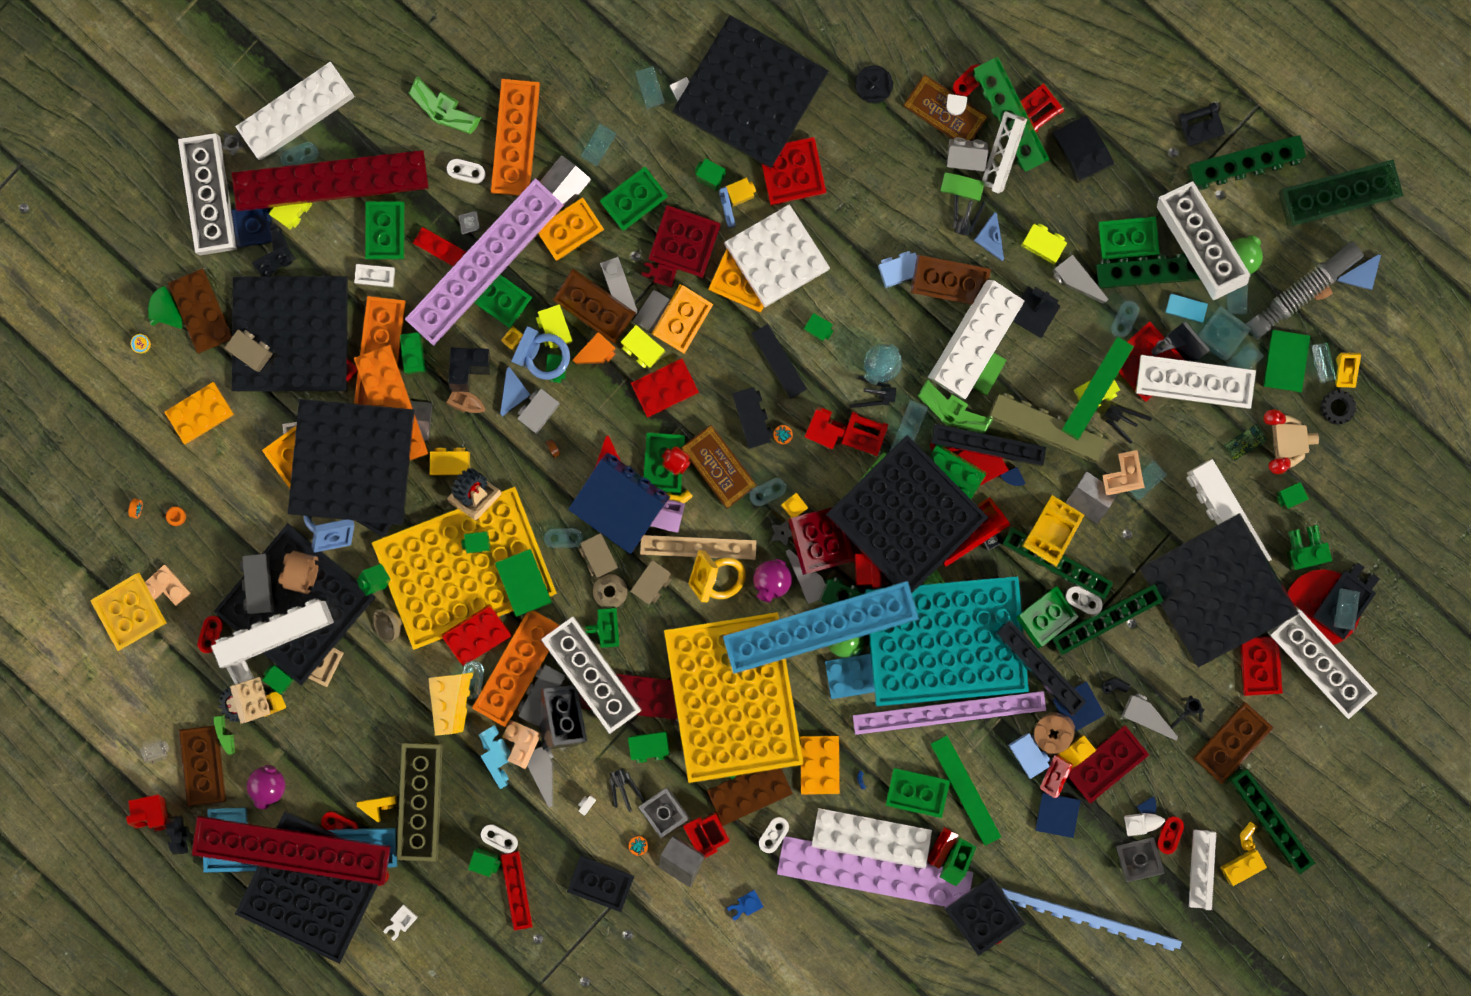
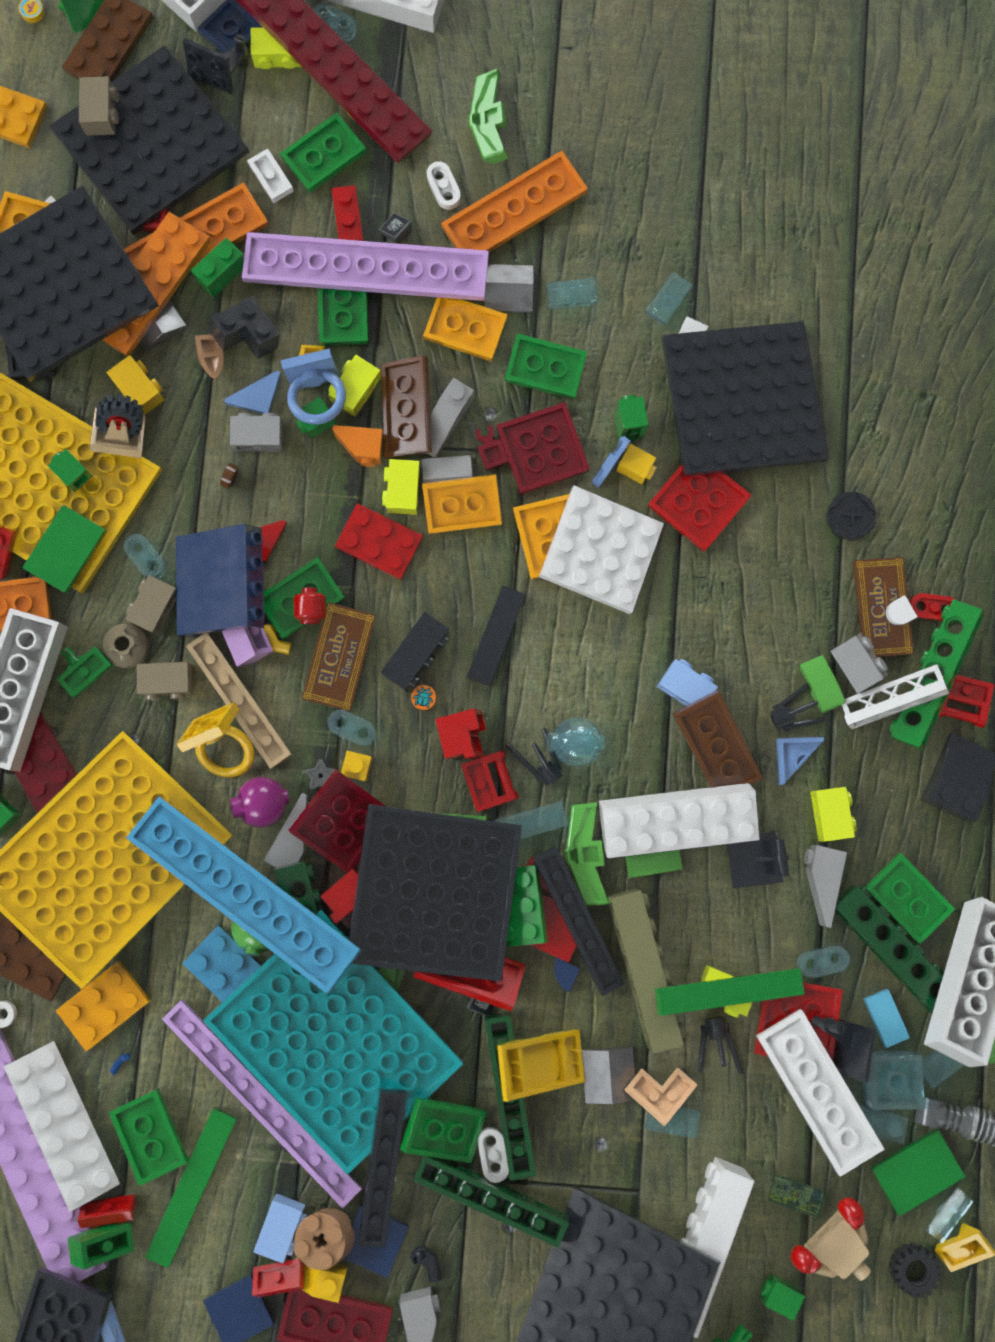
camera: 50 degrees right, 5 degrees down
green brick [803,313,834,342] -> none

